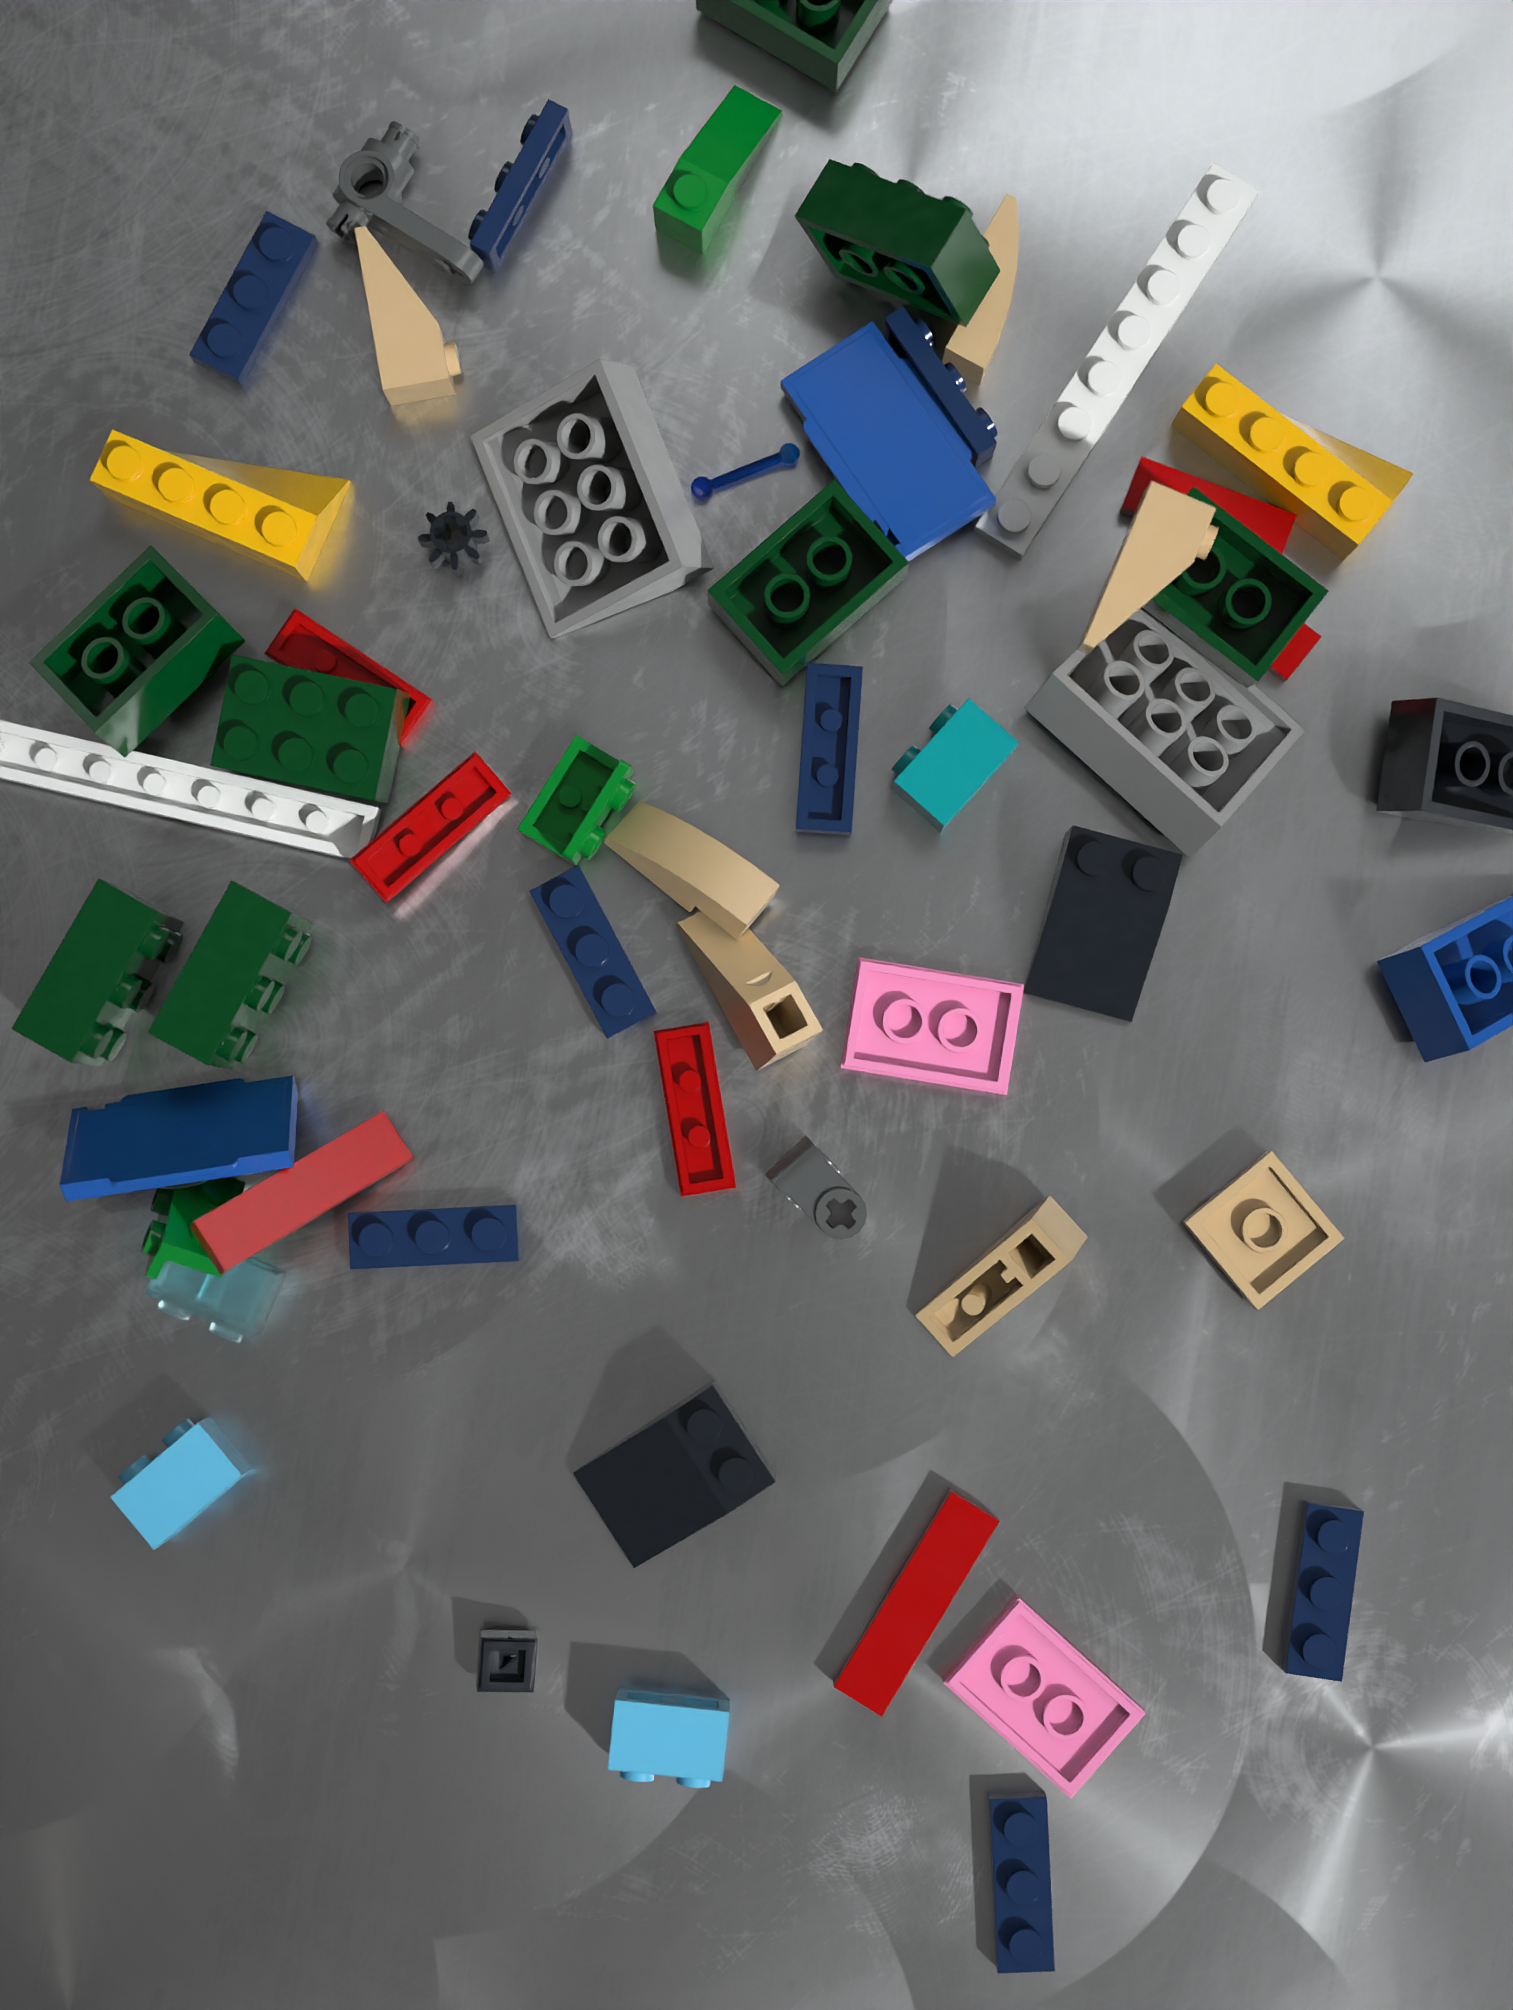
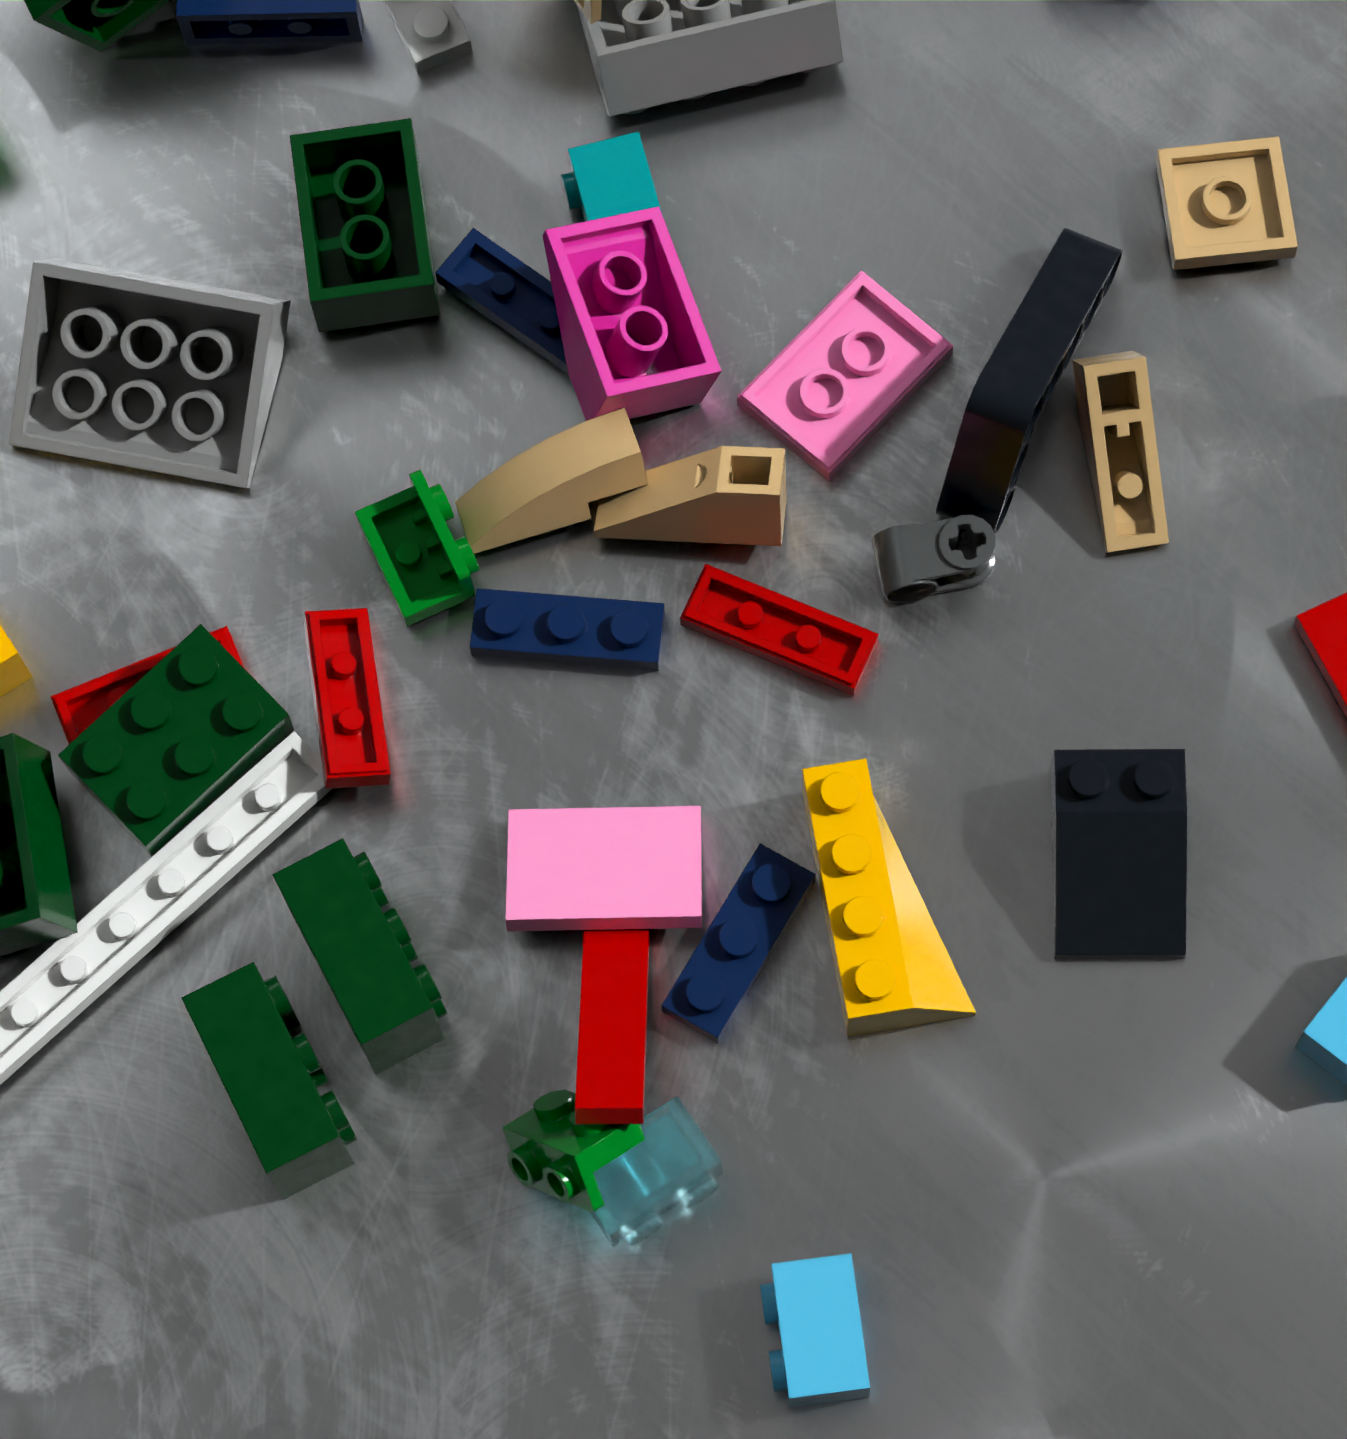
camera: 55 degrees left, 15 degrees down
blue piece [59,1075,298,1202] -> none
black gear [418,501,490,576] -> none
black tile [476,1630,538,1692] -> none
clear blue hinge [691,443,800,501] -> none
blue piece [780,321,996,562] -> none
black slope [1023,825,1183,1022] -> none
none -> bright pink tile [506,806,702,931]
none -> dark pink slope [542,206,722,421]
none -> yellow wedge [802,758,976,1037]
none -> black beam [936,228,1123,536]

